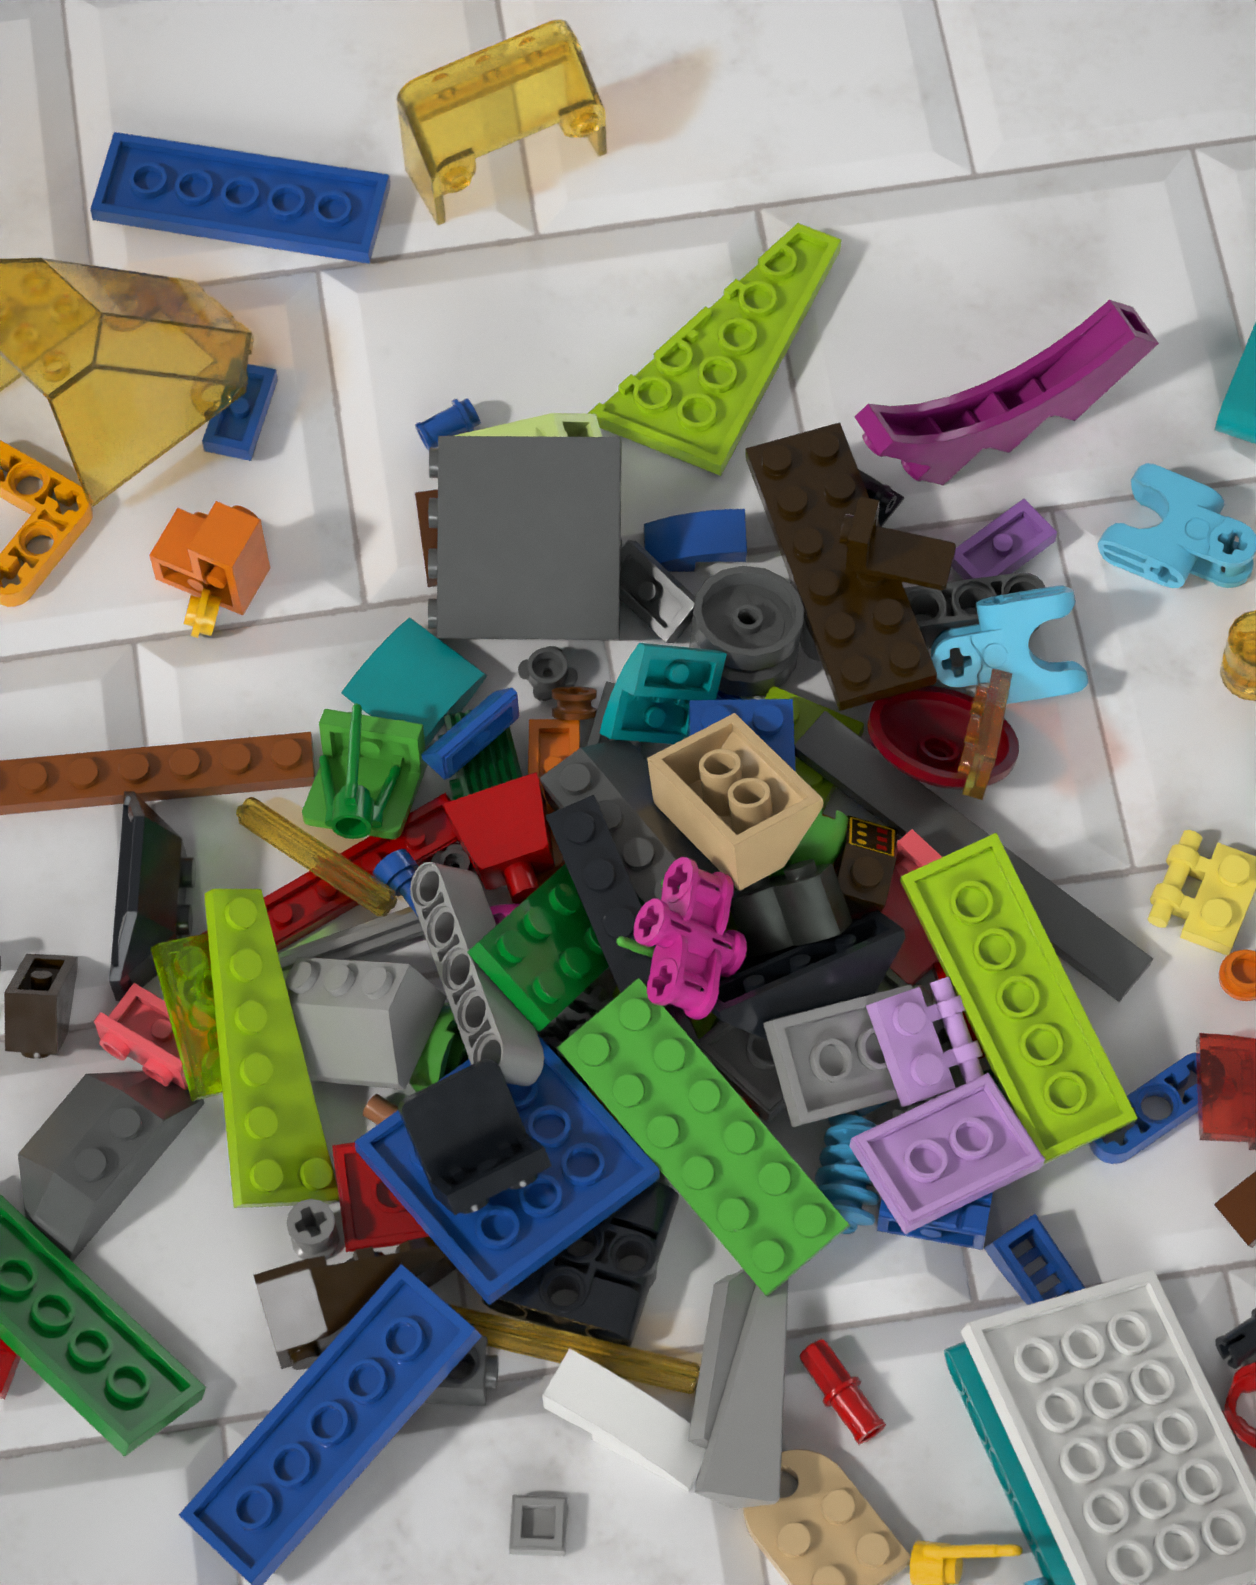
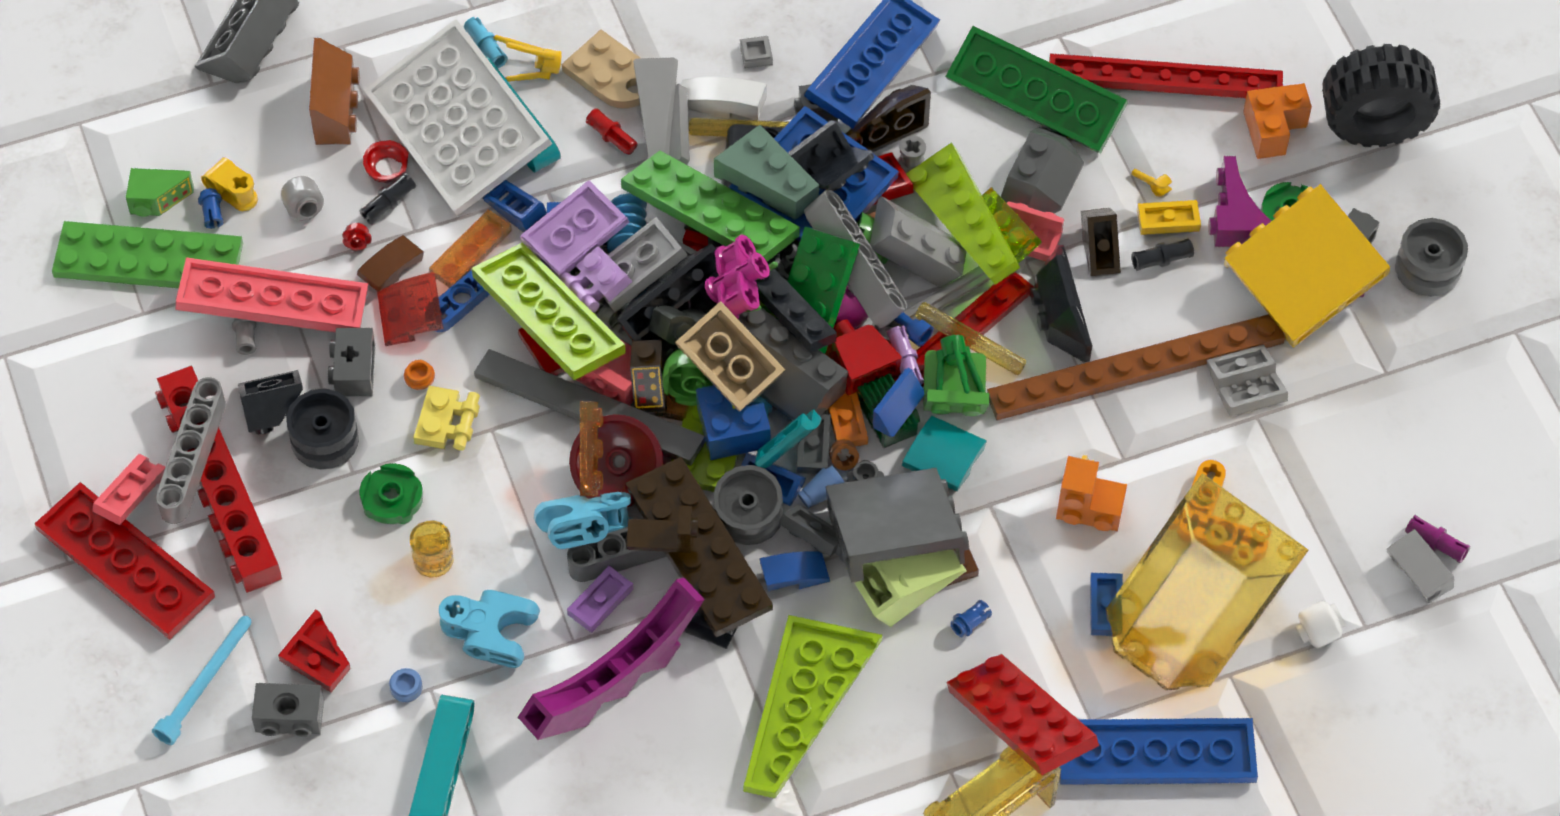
camera: 165 degrees right, 5 degrees down
none -> clear orange plate [429,209,512,288]
none -> sand green wedge [714,125,819,220]
none -> medium blue cone [797,466,845,509]
none -> lavender pin [887,326,924,385]
none -> red plate [946,654,1099,776]

